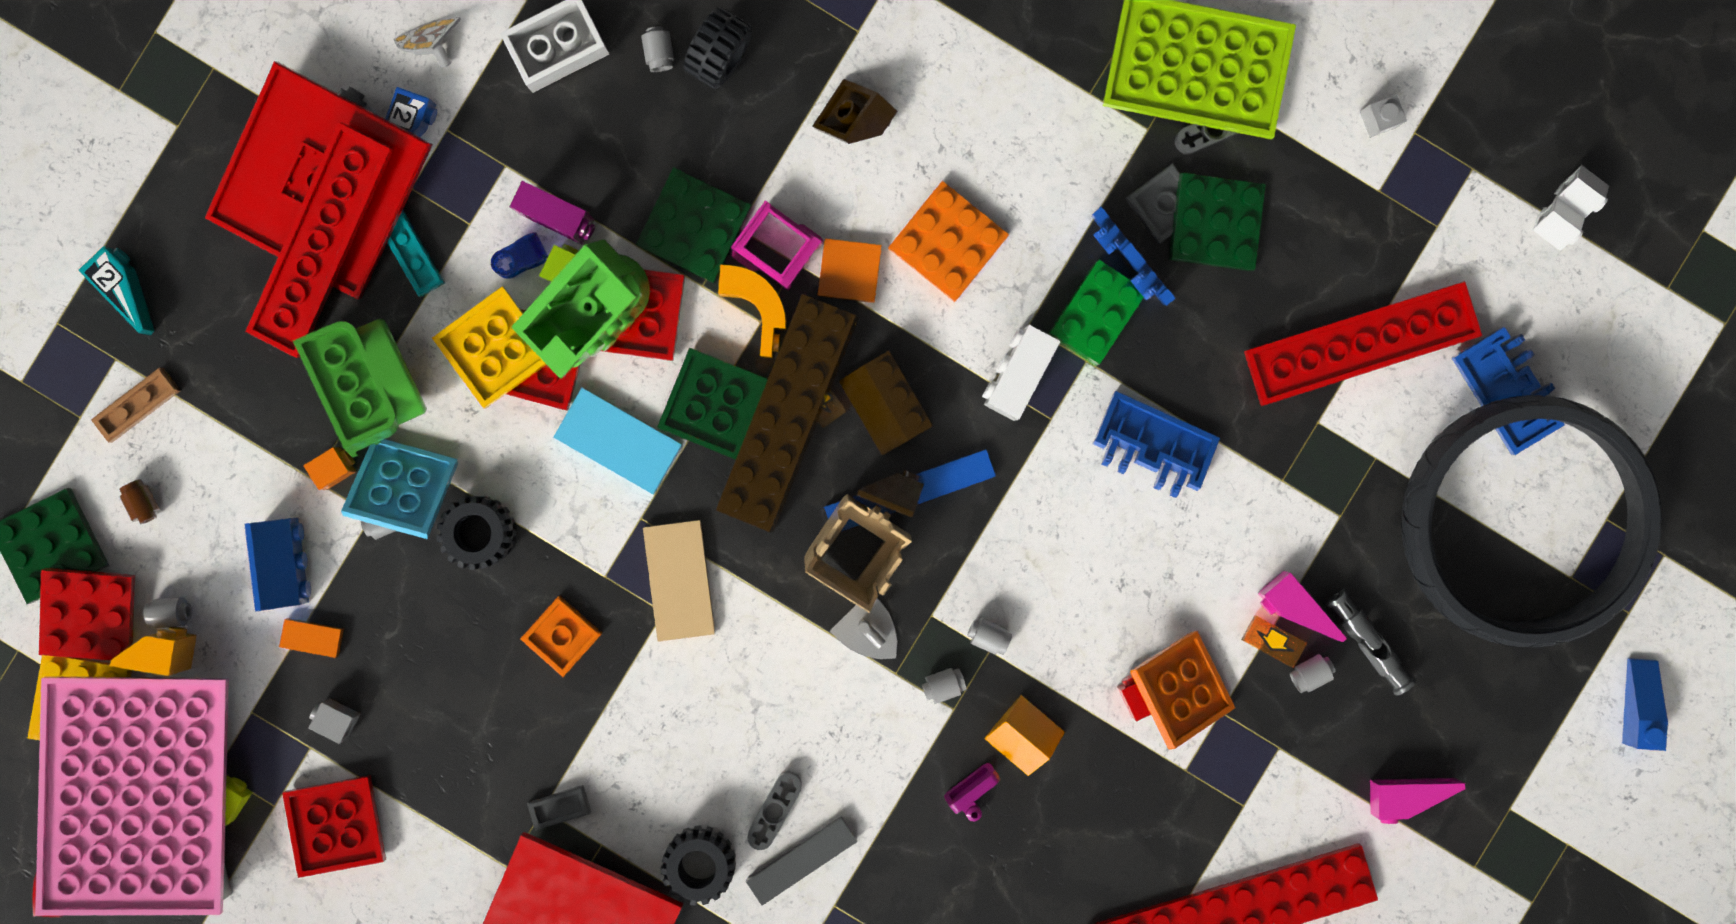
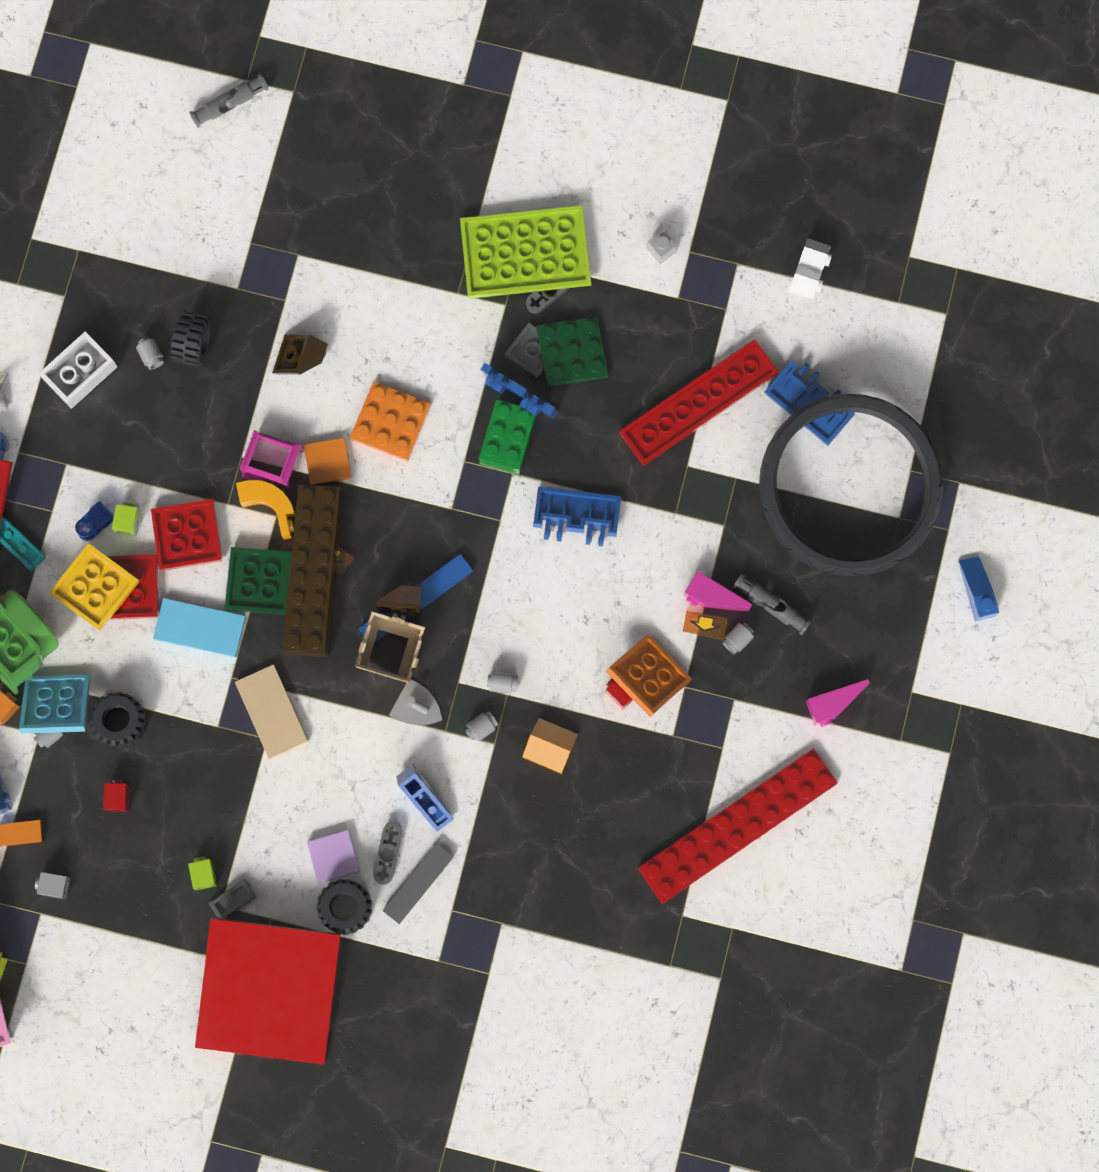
camera: 15 degrees left, 10 degrees down
red plate [282,775,386,878] -> none
magenta window [509,181,595,245] -> none
bright green brick [511,239,650,379] -> none
orange tile [520,596,603,677] -> none
dark green plate [636,167,752,284] -> none
dark brown slope [839,351,933,455] -> none
magenta piece [944,763,1000,821] -> none
white brick [982,325,1060,421] -> none
none -> red brick [103,780,130,812]
none -> lime brick [188,857,217,890]
none -> lavender tile [307,830,360,884]
none -> slope [396,764,454,832]

